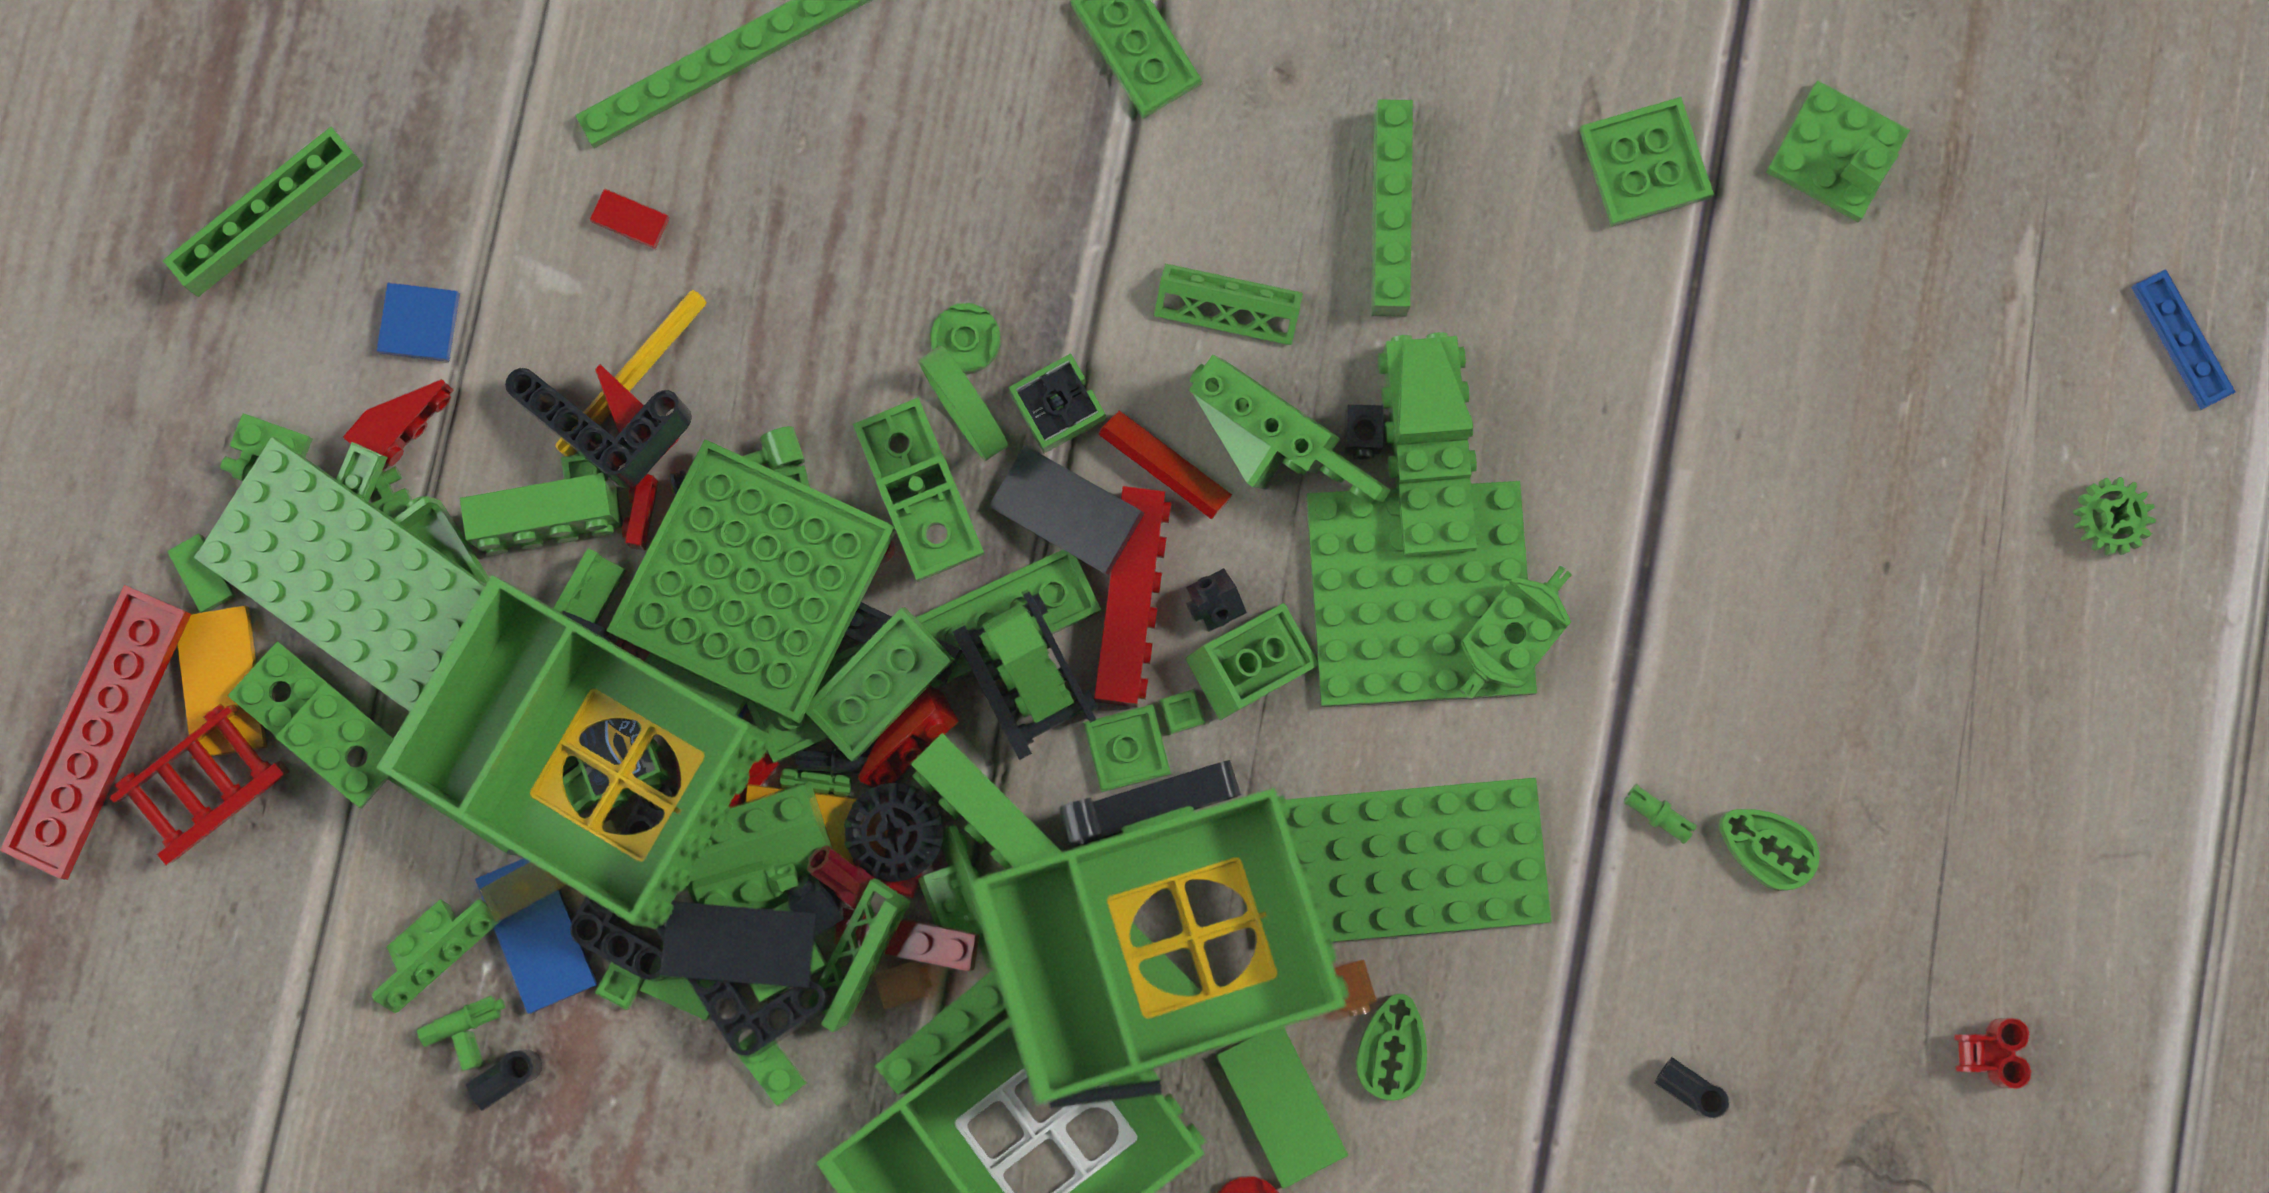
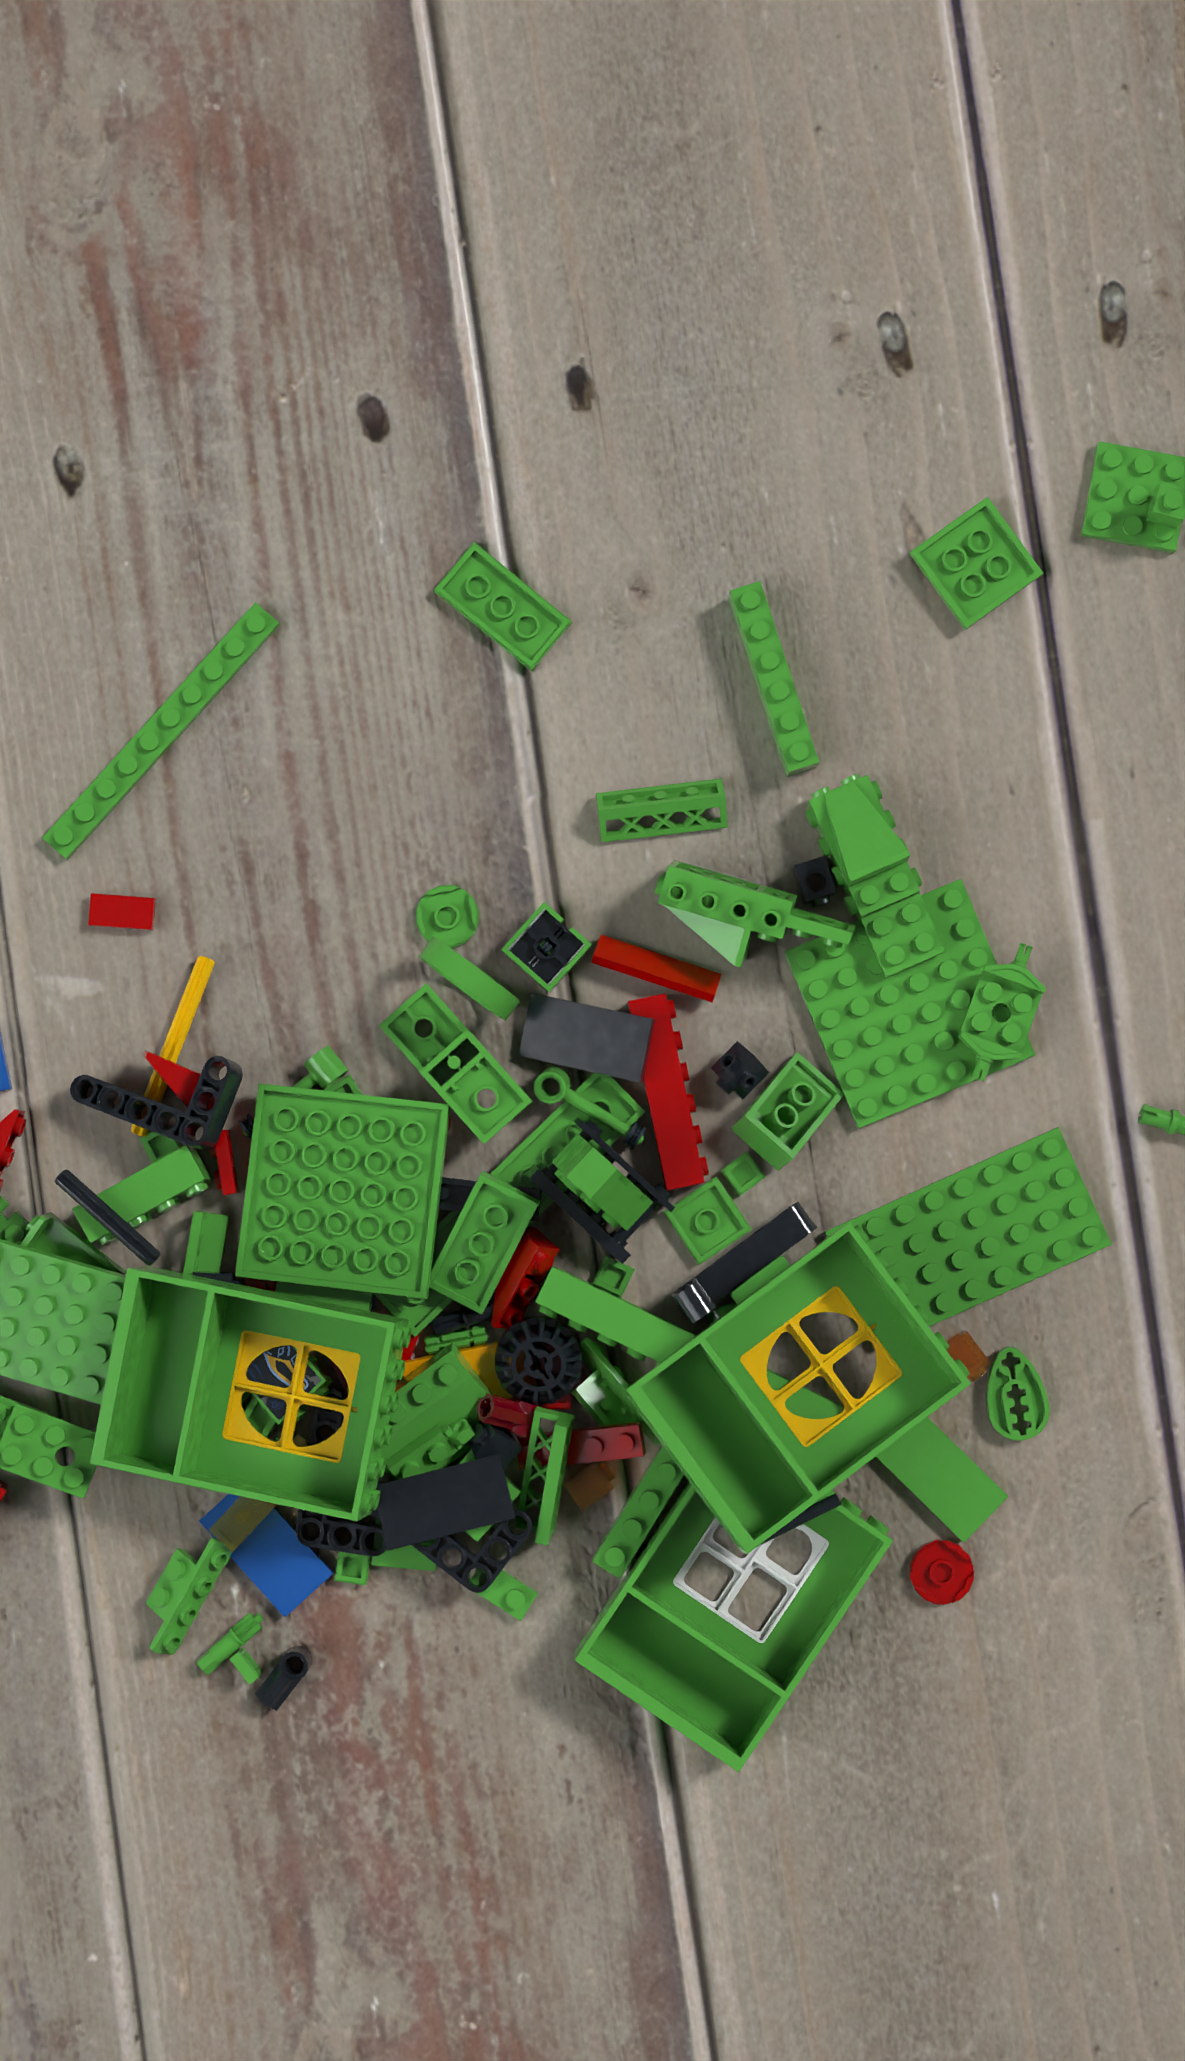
camera: 20 degrees left, 5 degrees up
none -> black axle [55,1170,161,1266]
none -> bright green piece [534,1067,646,1150]
none -> bright green tile [592,1255,635,1298]

